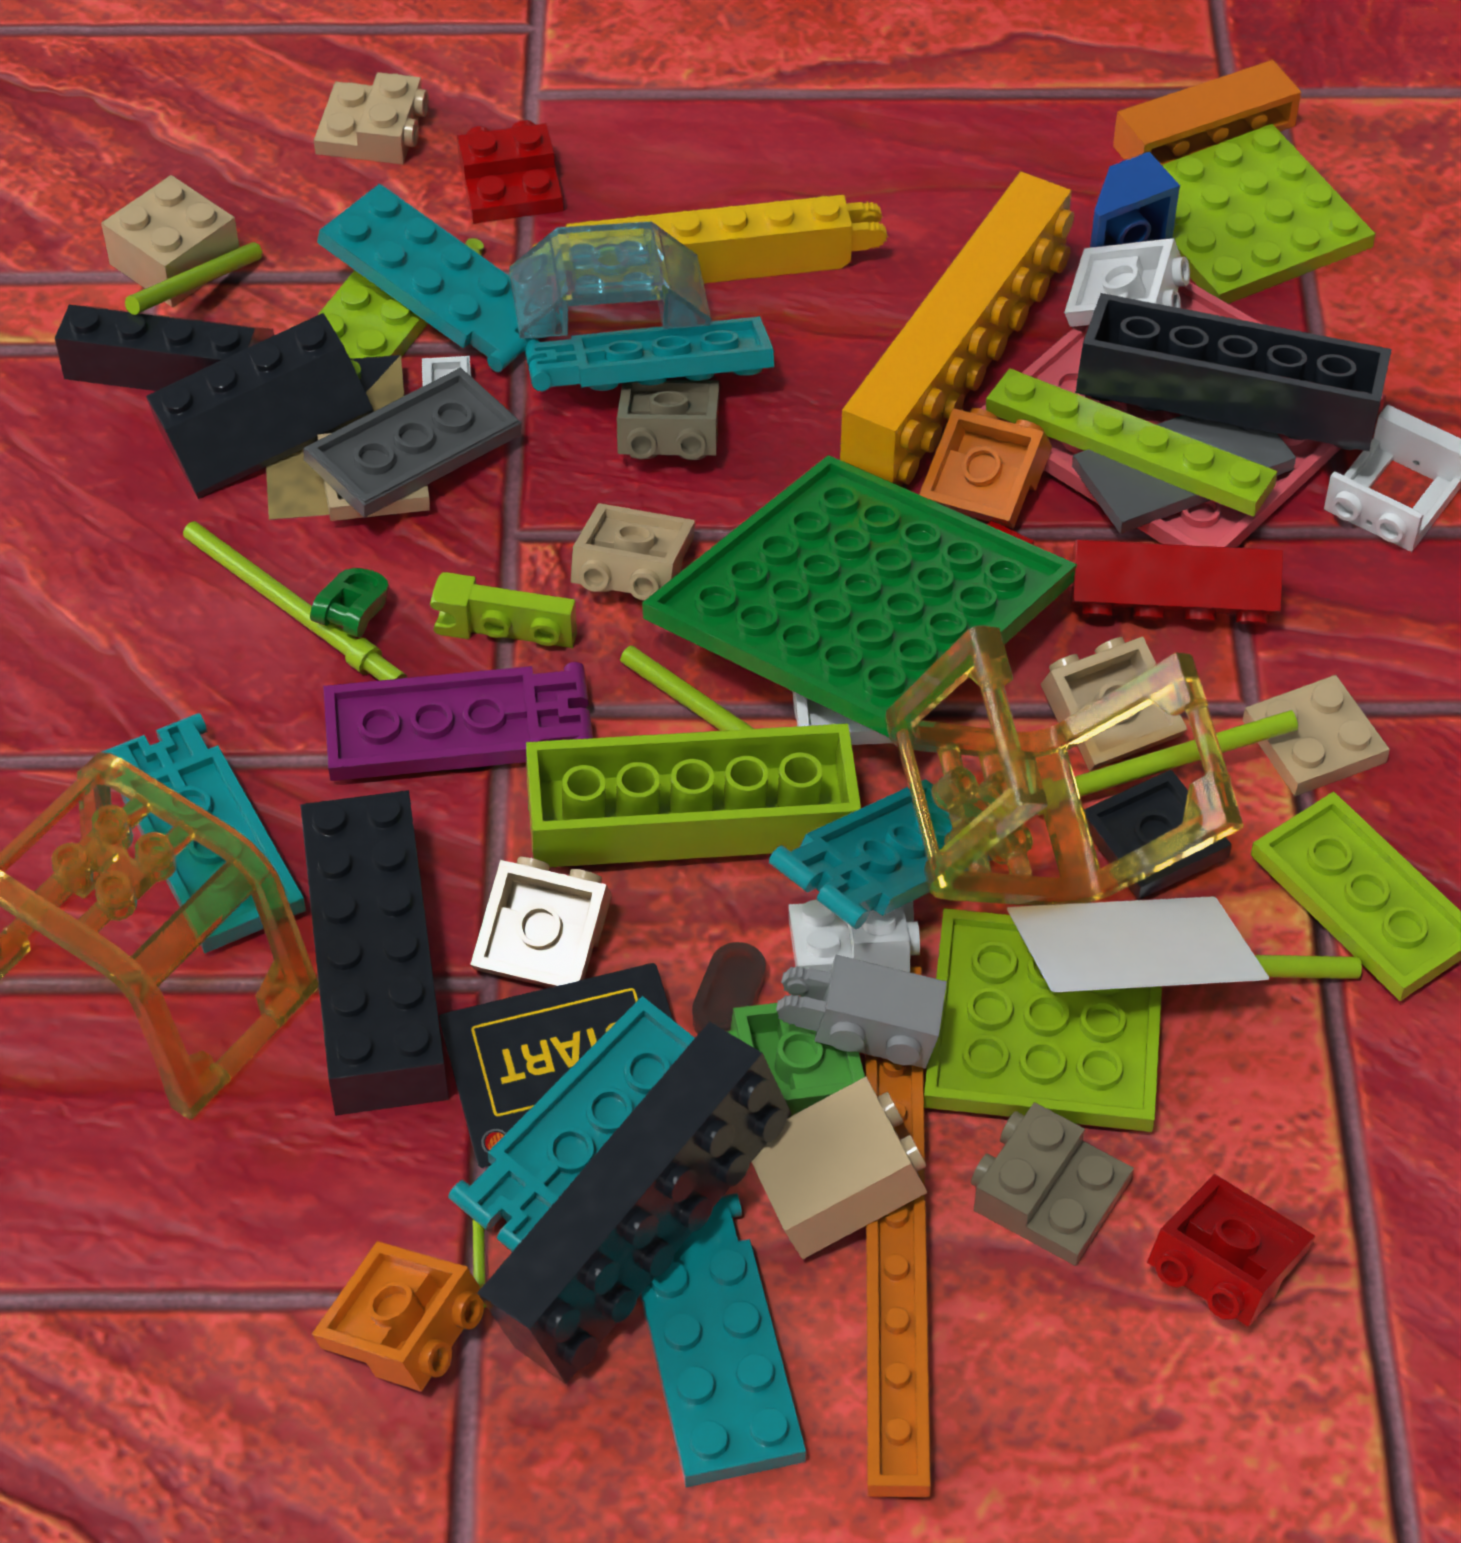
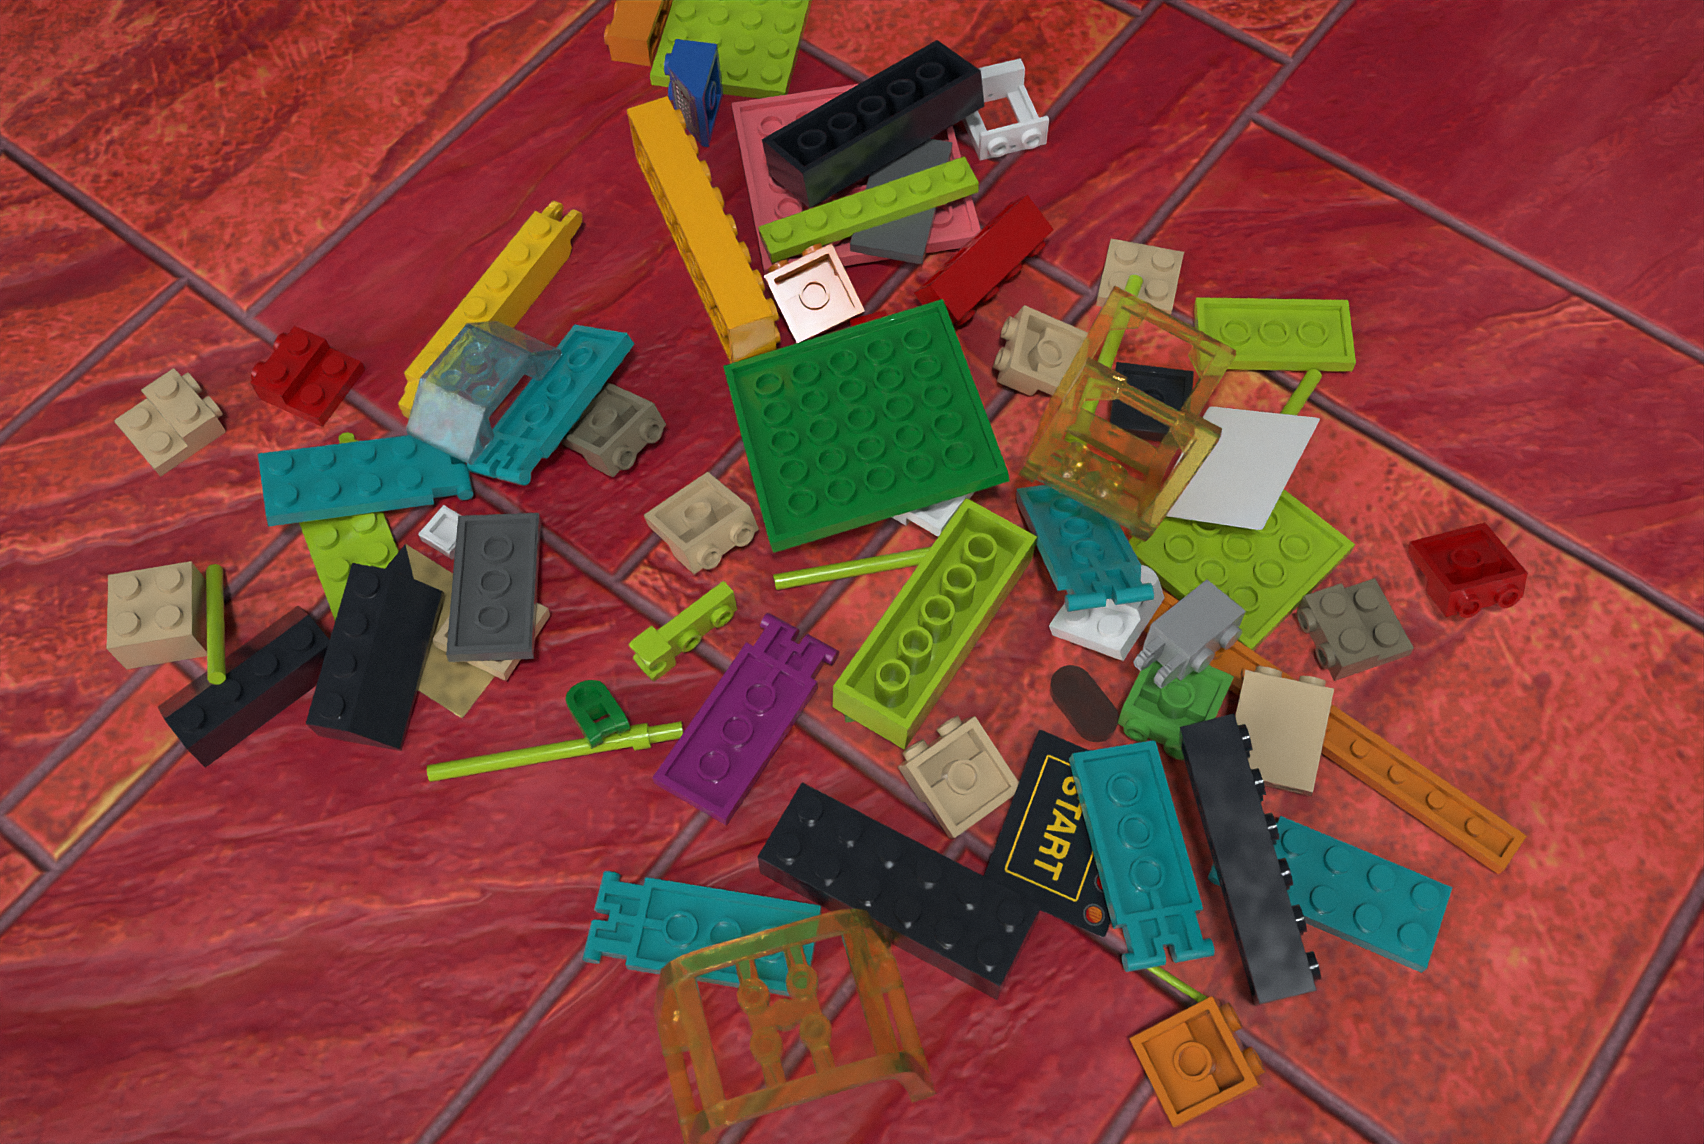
camera: 50 degrees left, 10 degrees up
white plate [1064,238,1190,327] -> none

